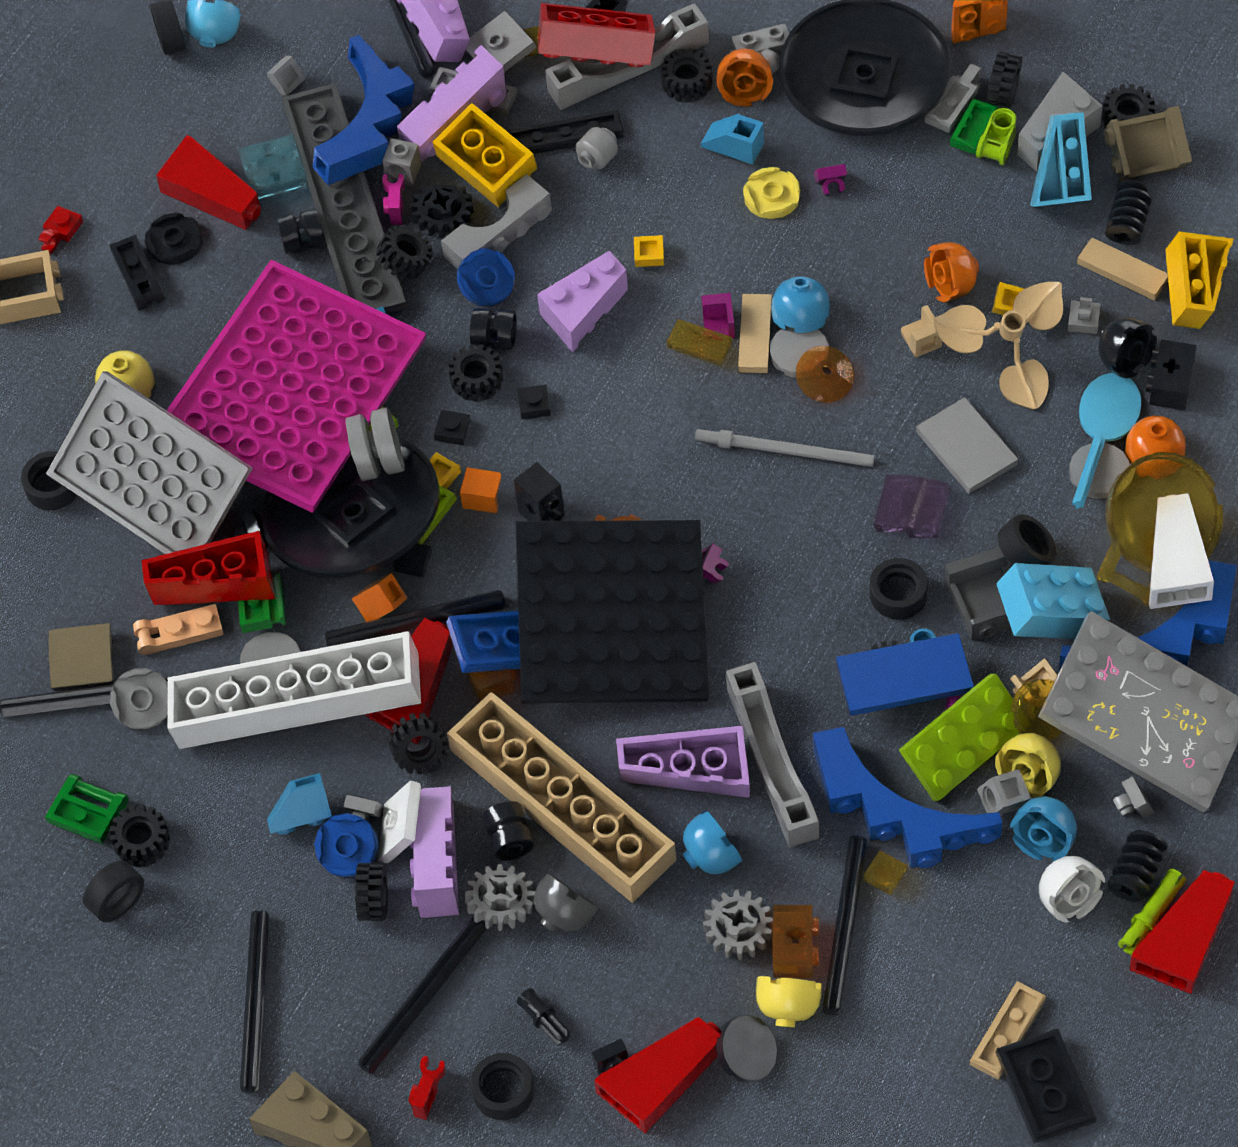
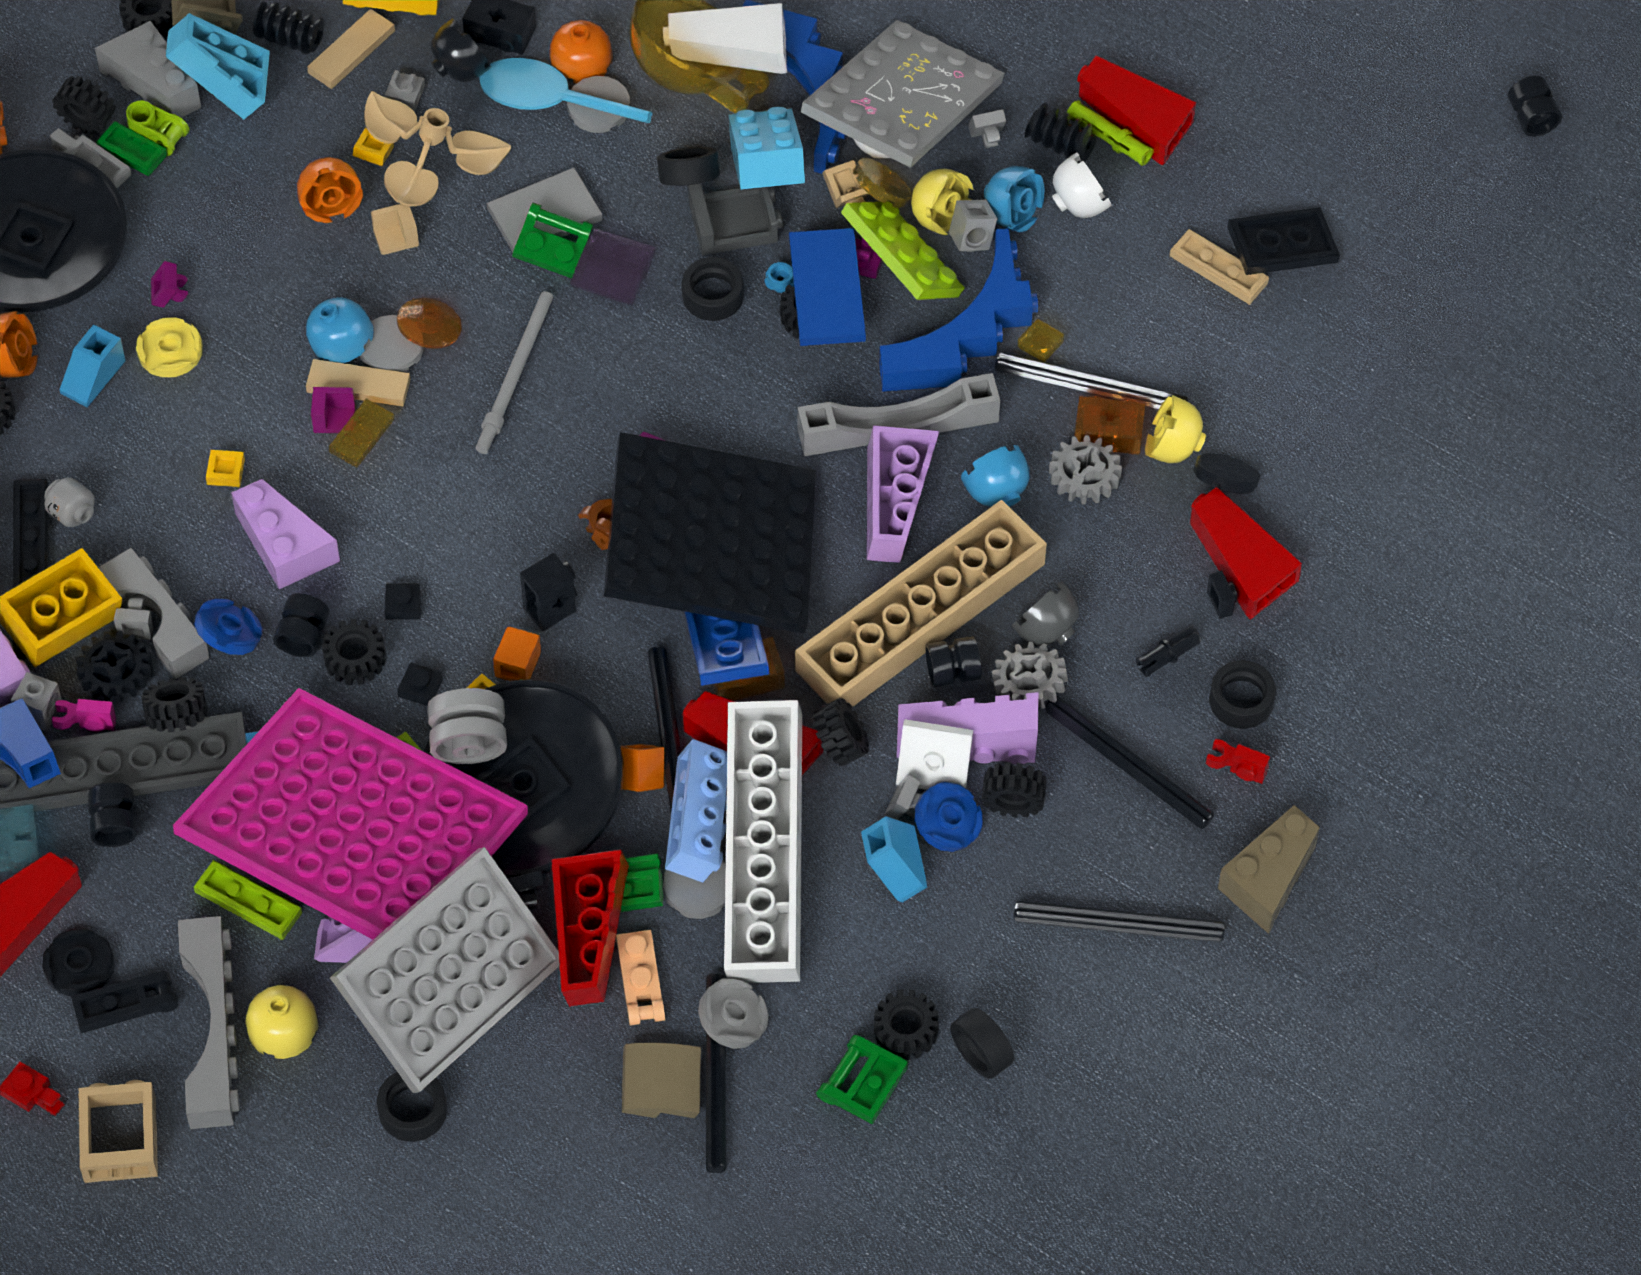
camera: 90 degrees left, 0 degrees up
none -> light grey tile [114,598,154,640]
none -> light grey arch [178,916,240,1129]
none -> green plate [512,202,594,279]
none -> light blue brick [665,739,727,883]

